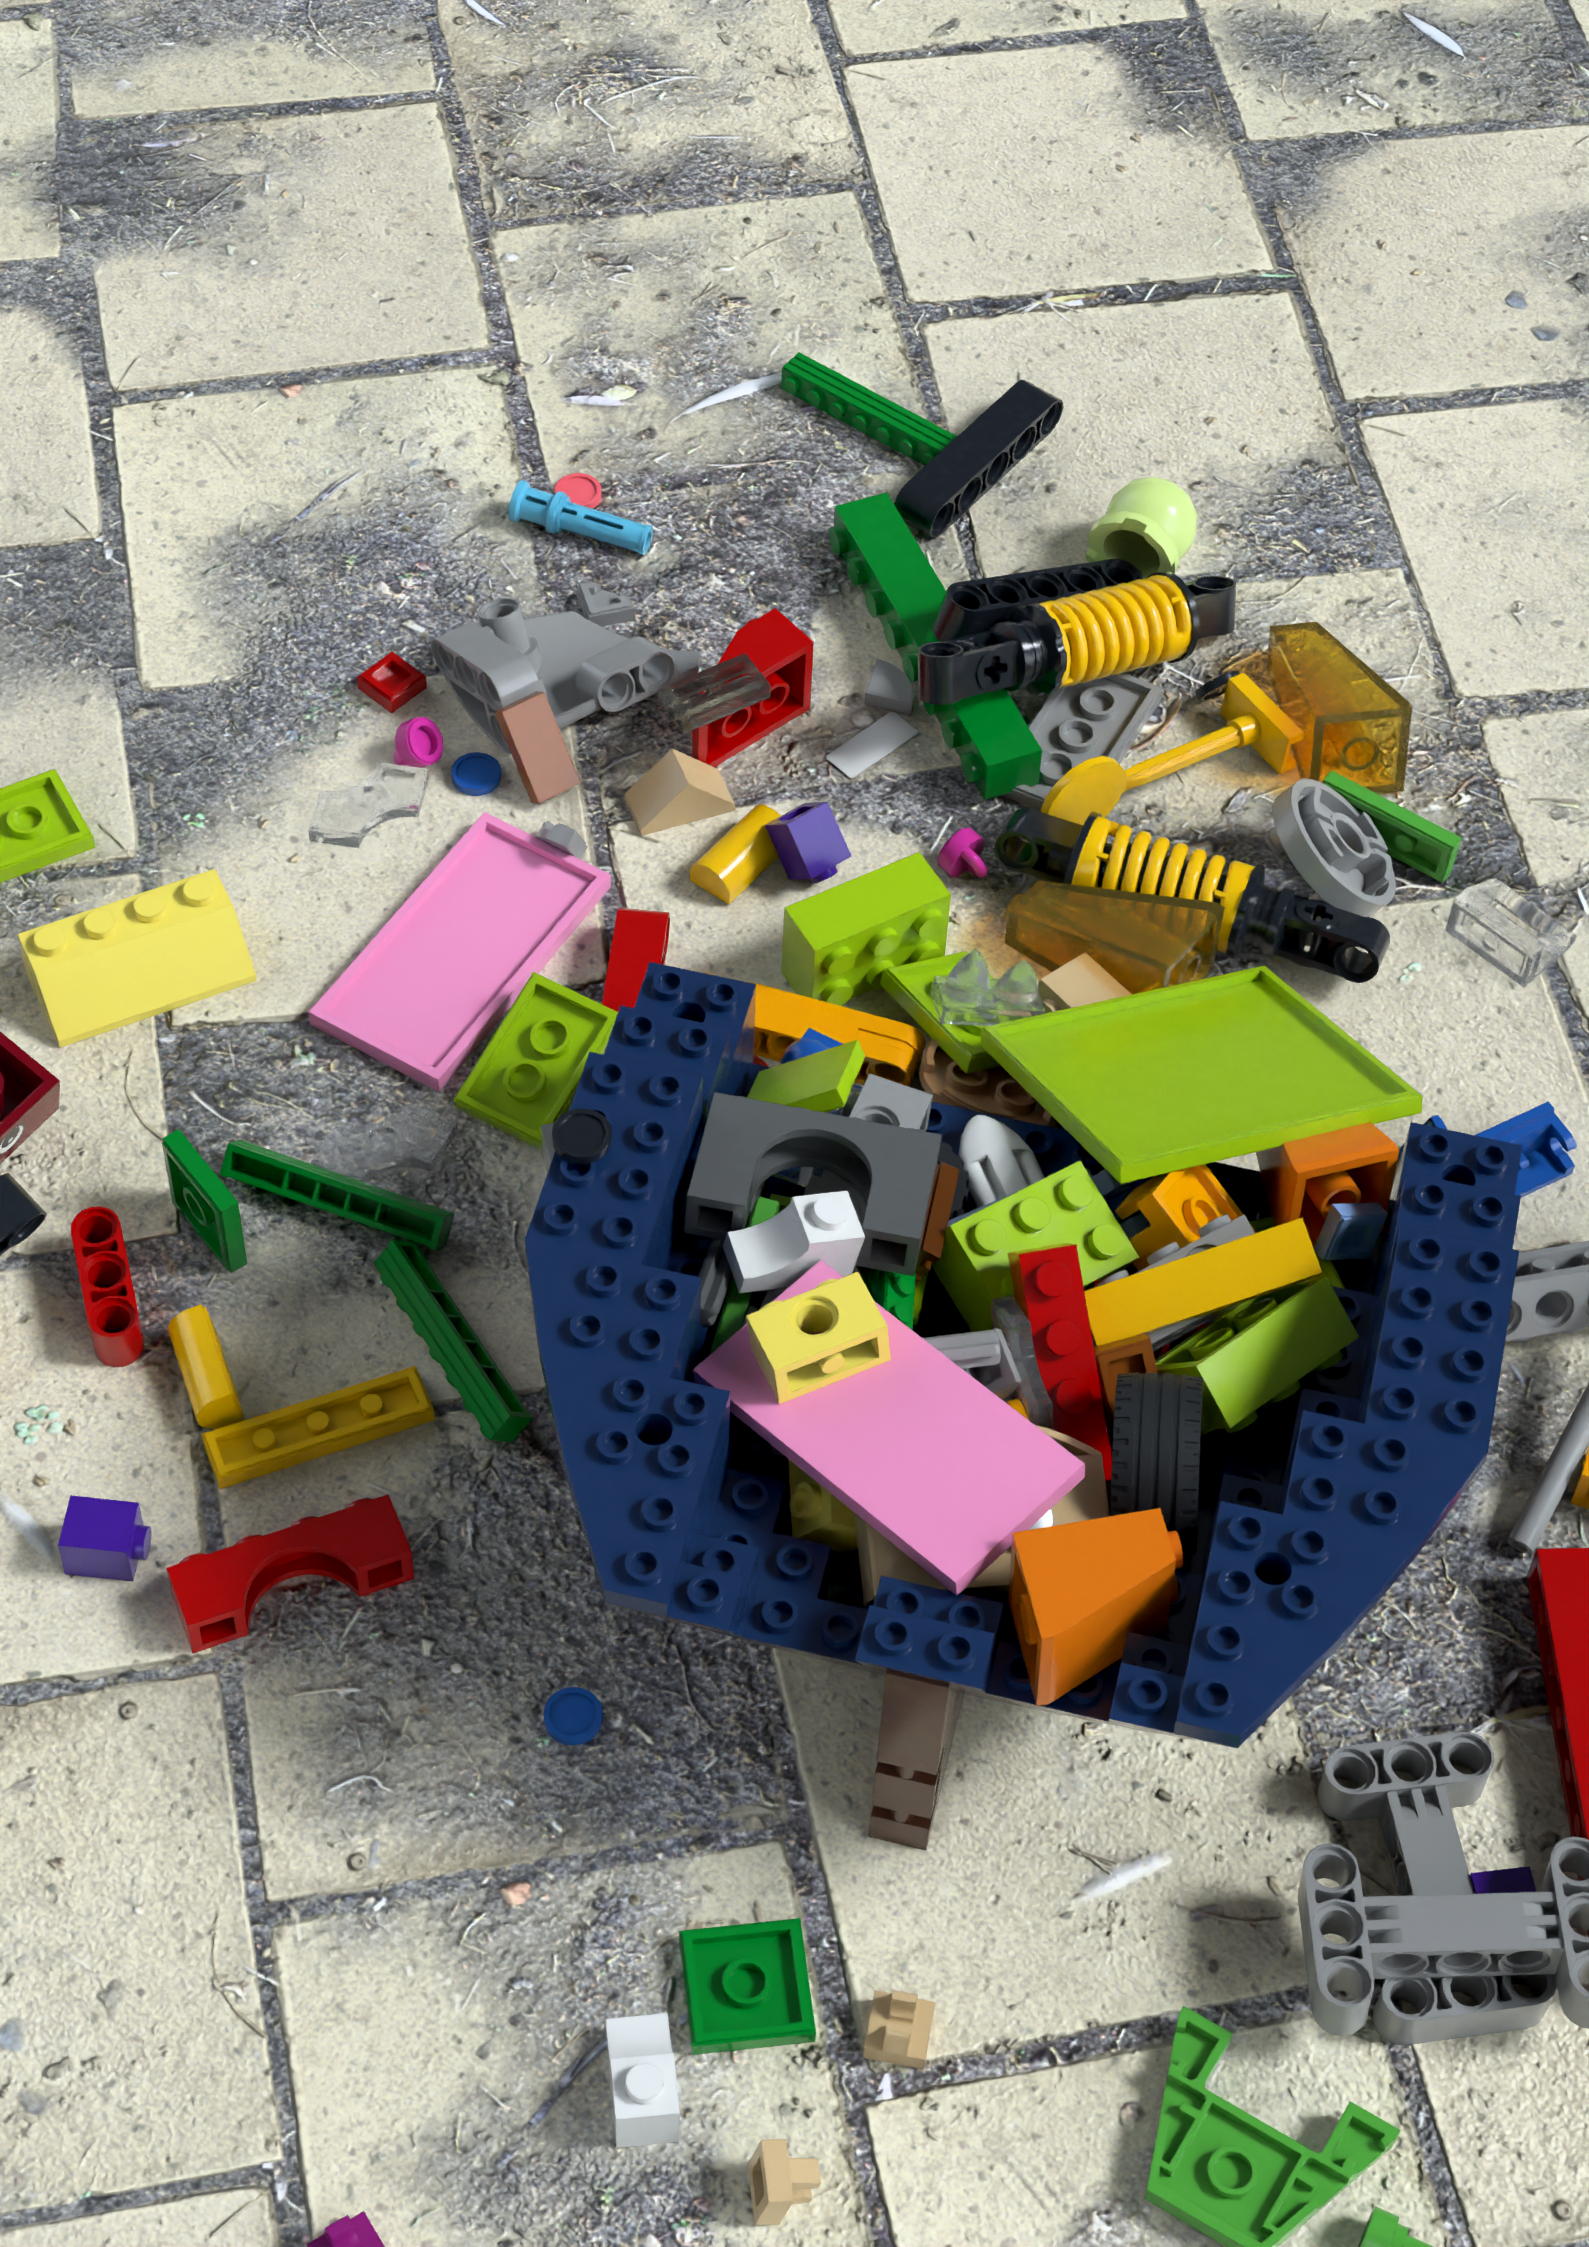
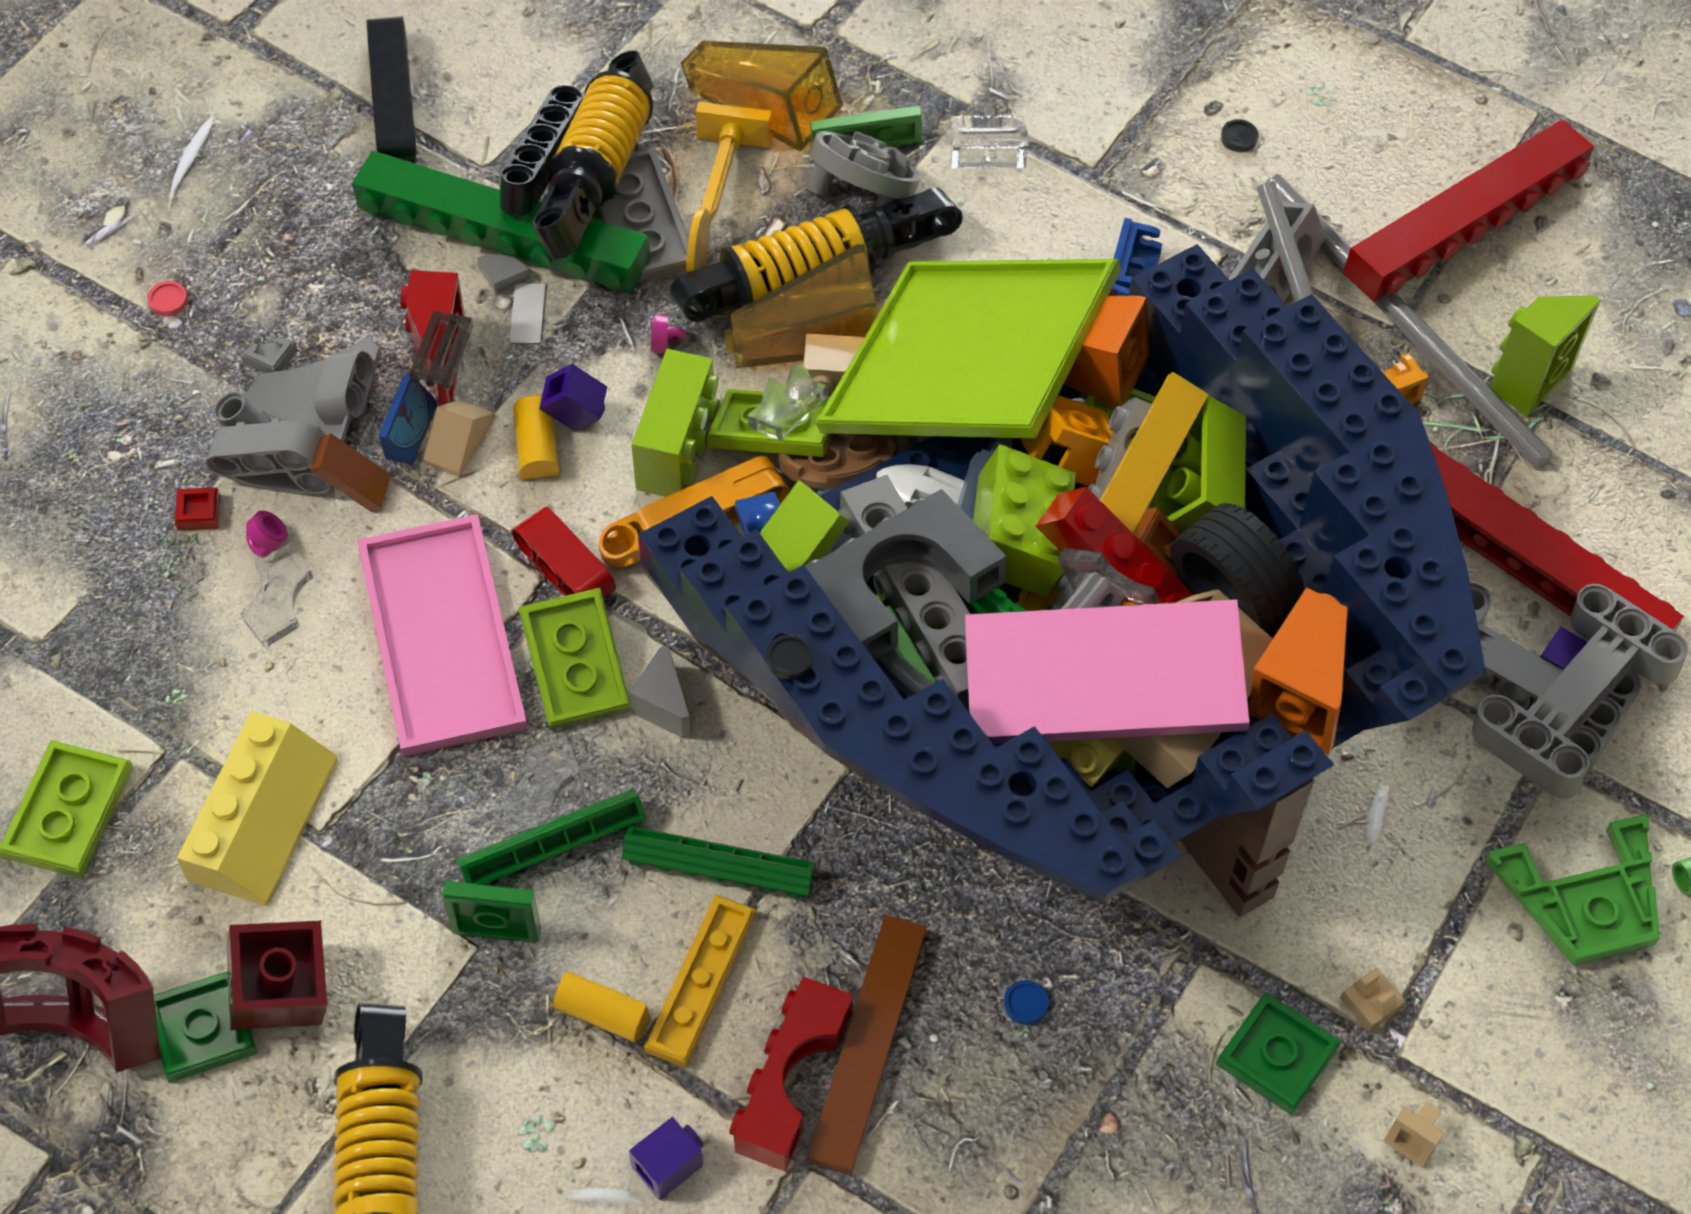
camera: 45 degrees left, 5 degrees up
red beam [71,1206,144,1367] -> none
blue piece [451,752,501,796] -> none
medium azure pin [508,480,653,555] -> none
light grey tile [536,821,587,860] -> none
white arch [606,2013,680,2148] -> none
white arch [723,1191,865,1293] -> none
light yellow brick [746,1272,891,1404] -> none
green piece [781,352,957,466] -> none
yellowish green tile [1085,477,1198,579] -> none
black piece [1195,670,1240,702] -> none
light blue tile [1314,1202,1388,1260] -> none
none -> slope [379,373,437,464]
none -> dark orange tile [807,915,927,1175]

